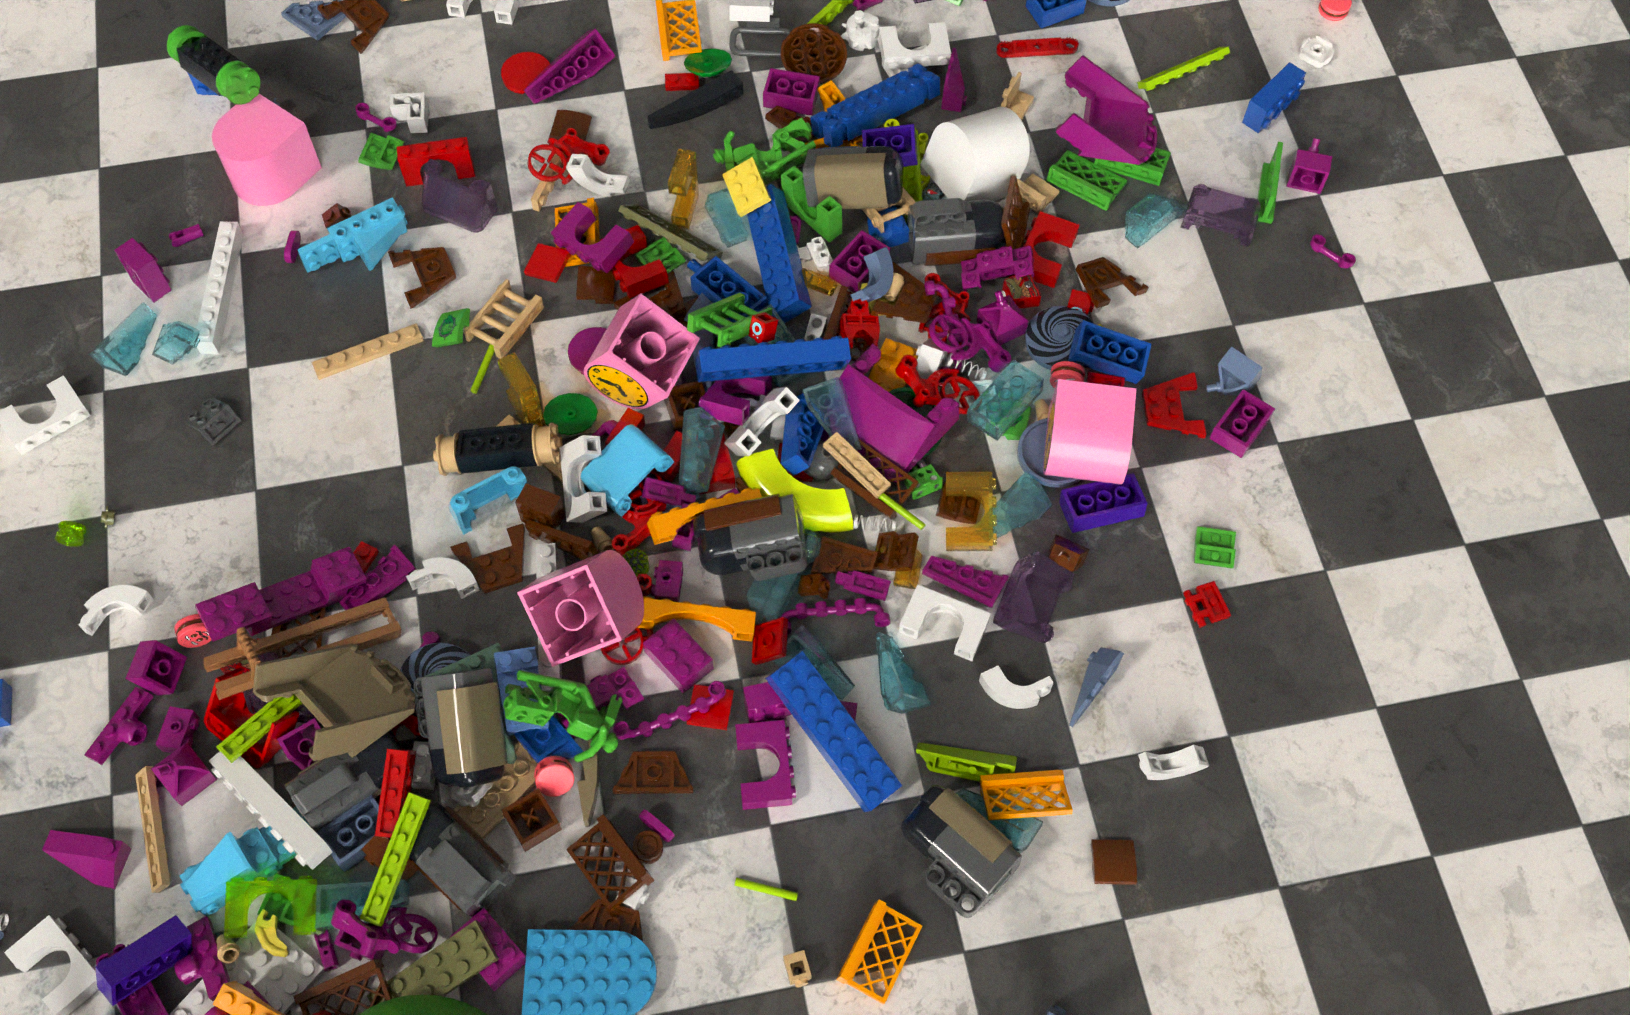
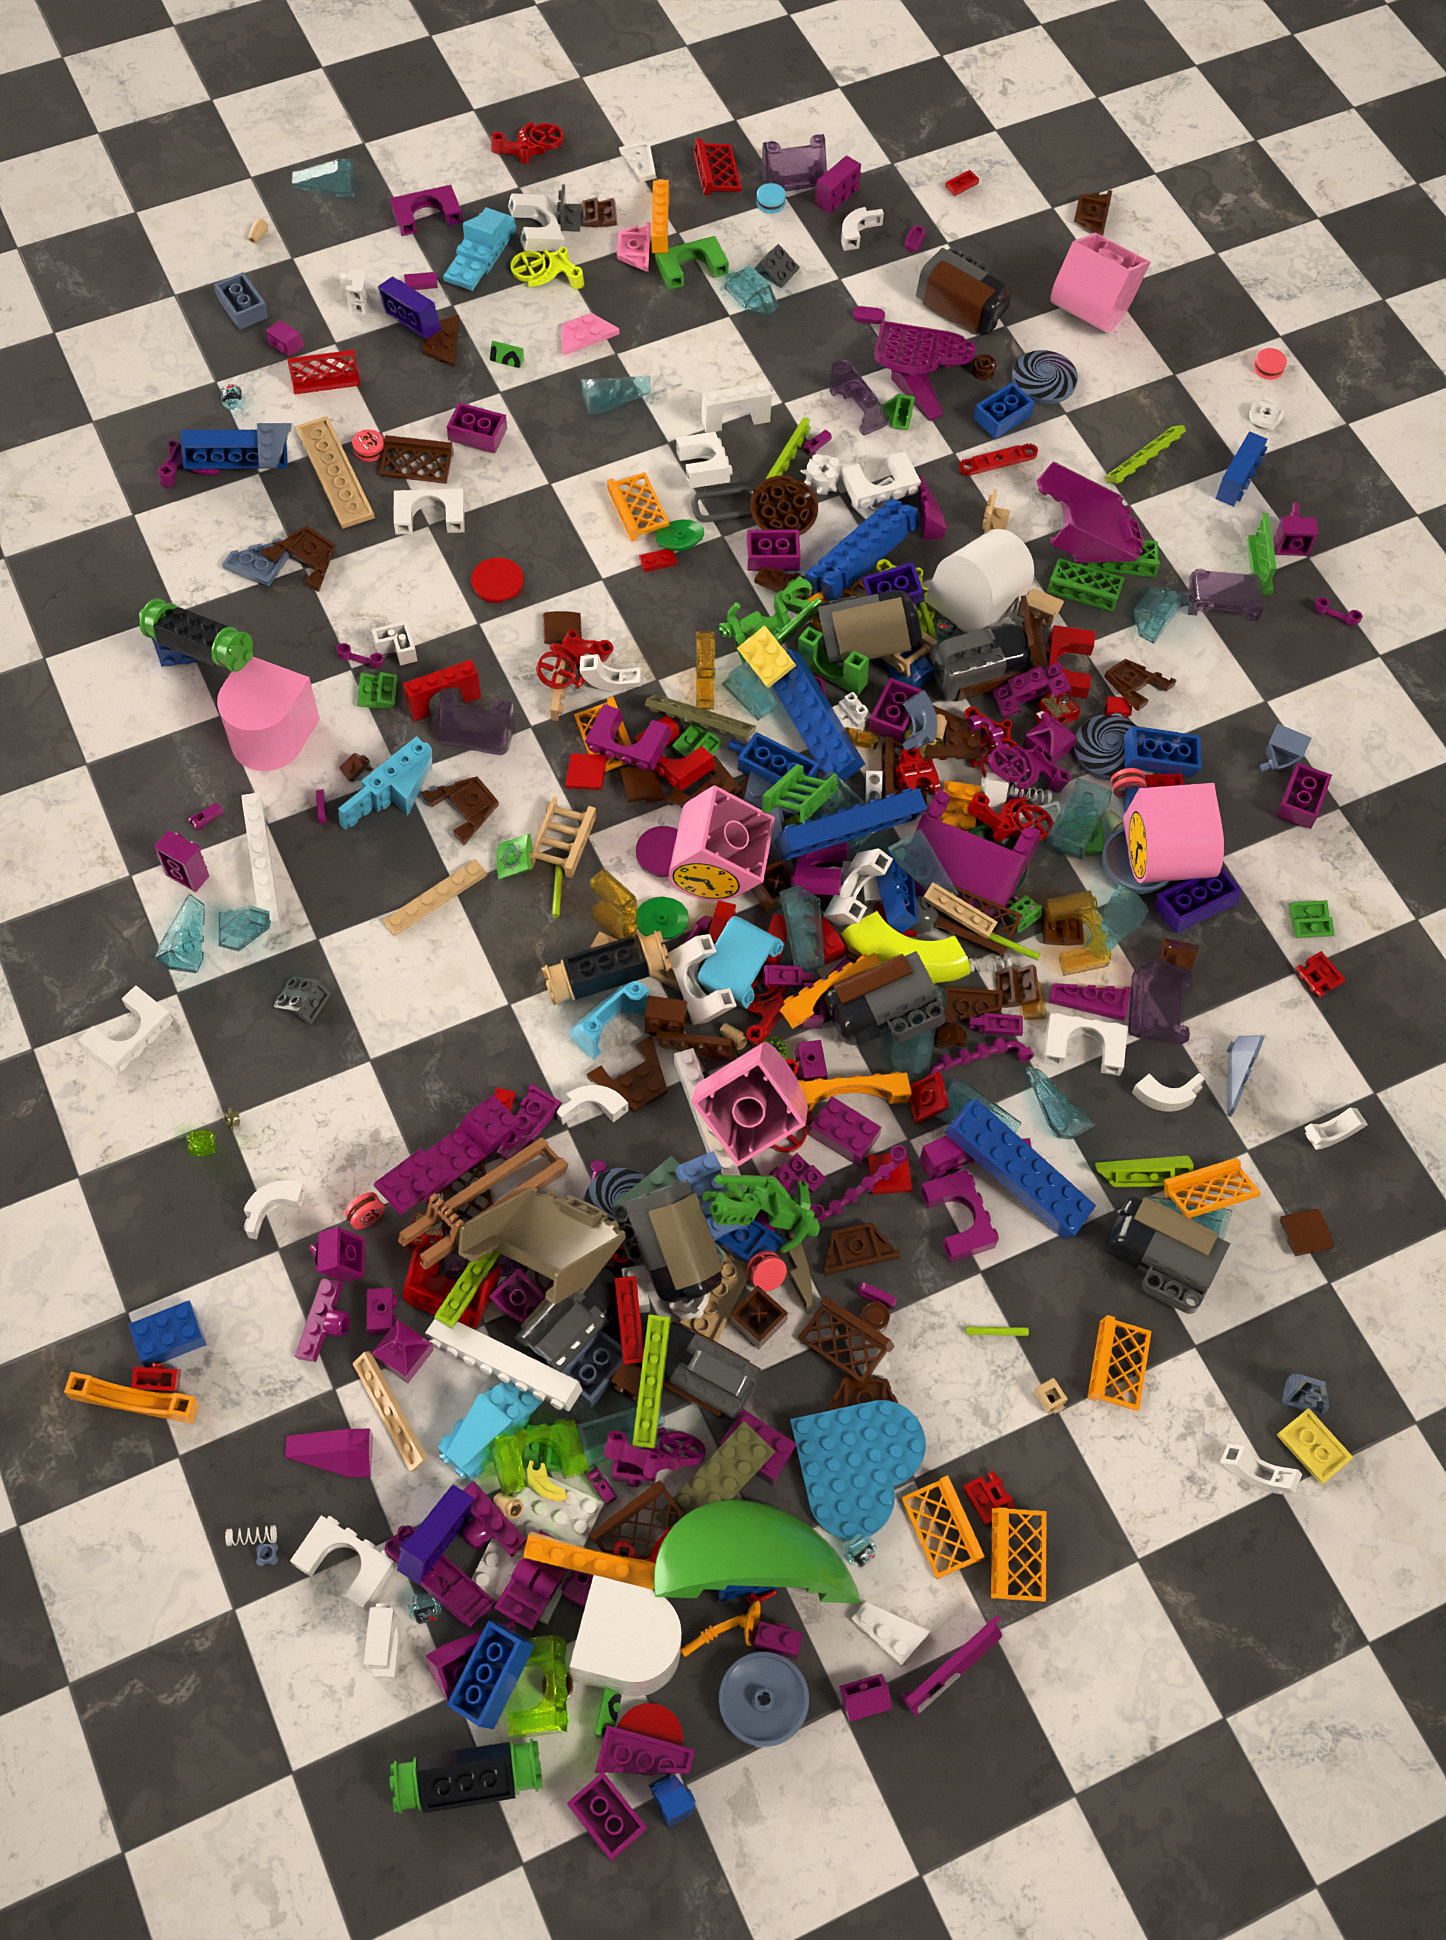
camera: 15 degrees left, 0 degrees up
magenta wedge [524,28,615,104] -> none
black slope [647,70,743,129] -> none
red brick [748,312,778,343] -> none
light orange slope [817,80,846,112] -> none
red wing [1142,372,1206,438] -> none

